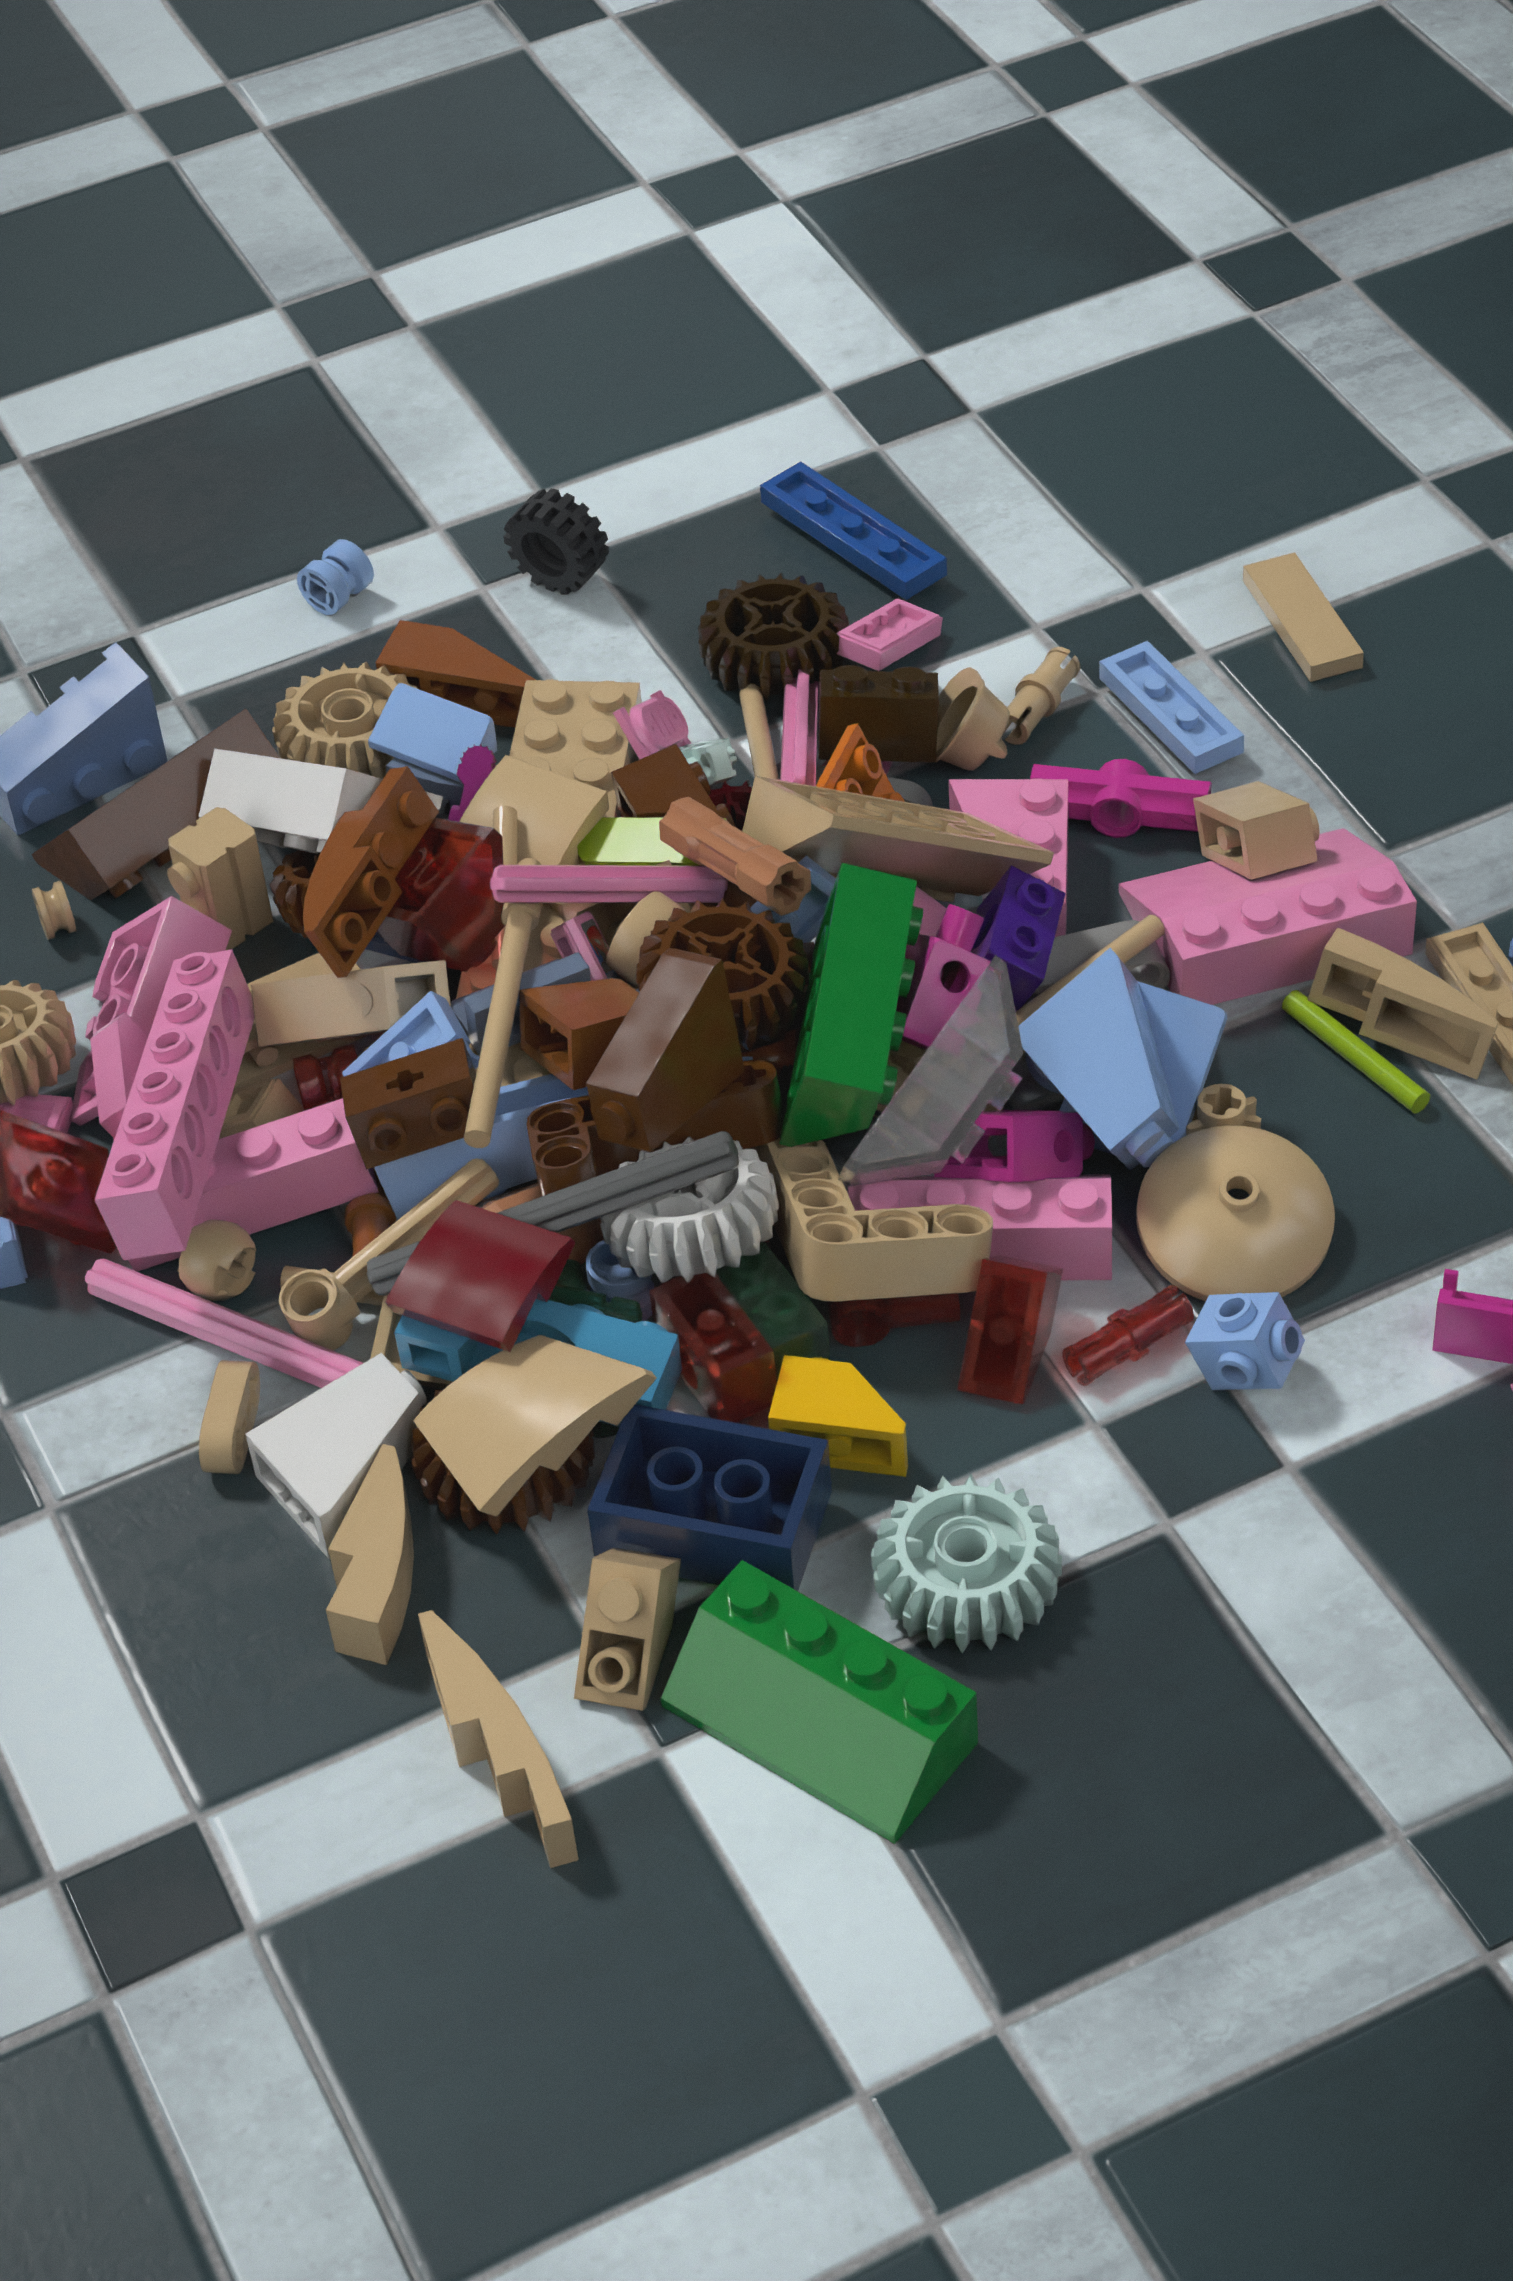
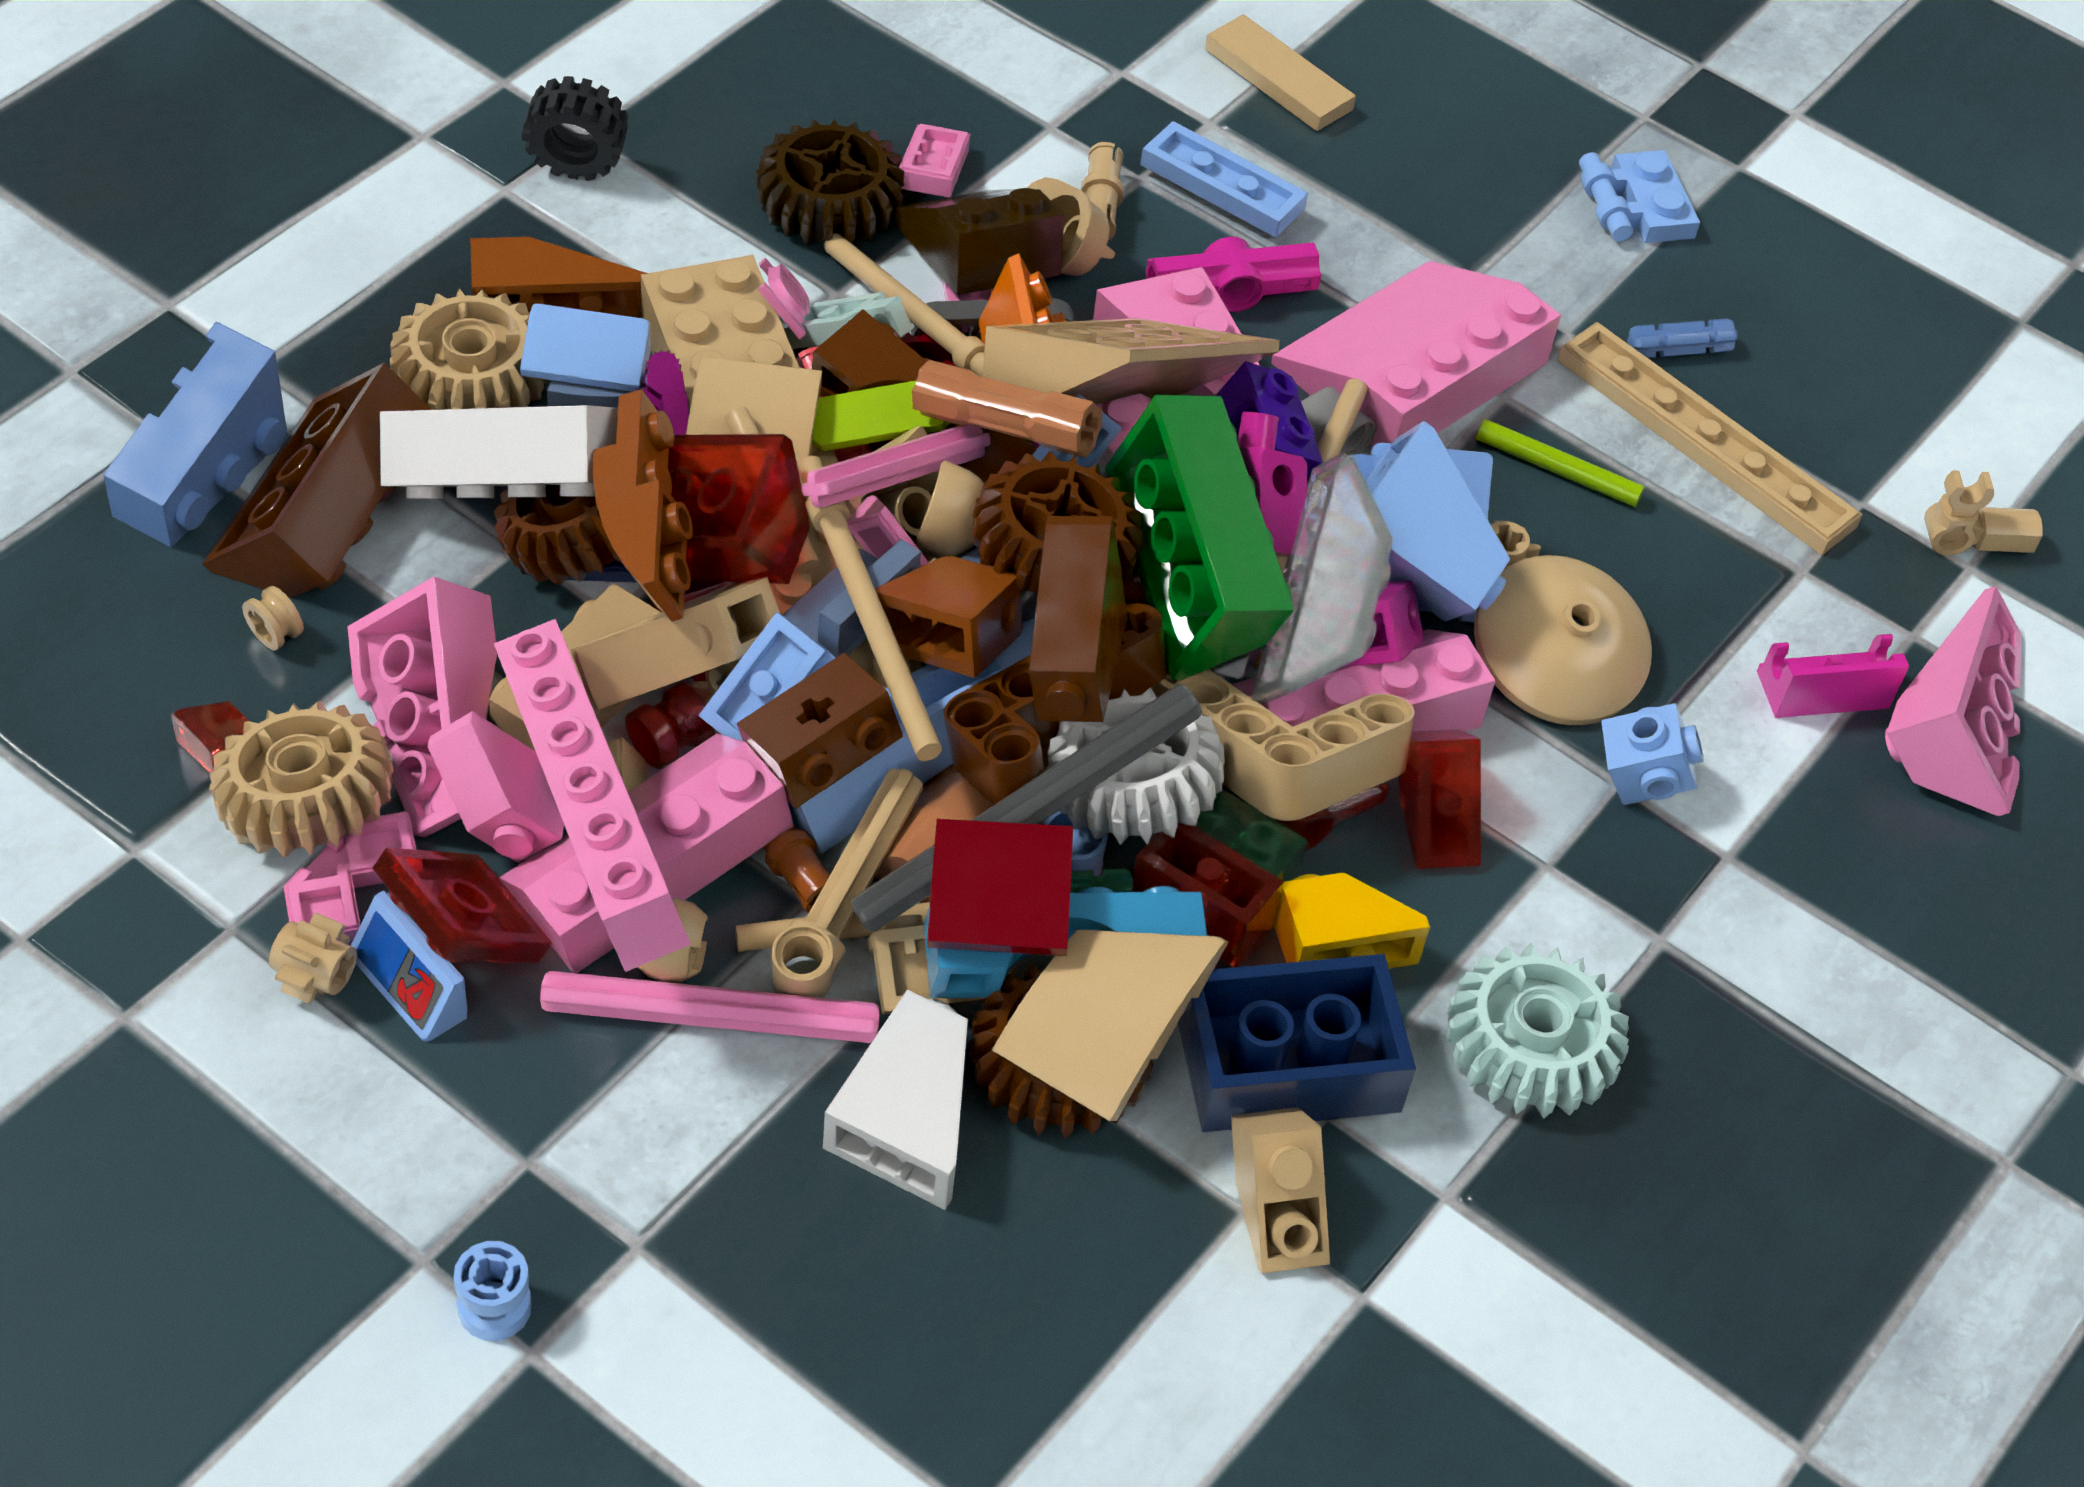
camera: 35 degrees left, 5 degrees up
tan brick [167,807,273,951] -> none
tan beam [199,1360,260,1474] -> none
light blue wheel [297,539,374,615] -> none
tan slope [326,1444,414,1665] -> none
tan slope [418,1610,579,1868] -> none
green slope [661,1560,978,1844] -> none
blue plate [760,461,947,600] -> none
bright pink axle [780,669,819,786] -> none
clear red pin [1062,1285,1194,1386] -> none
tan brick [1193,781,1320,880] -> none
tan slope [1307,927,1499,1080] -> none

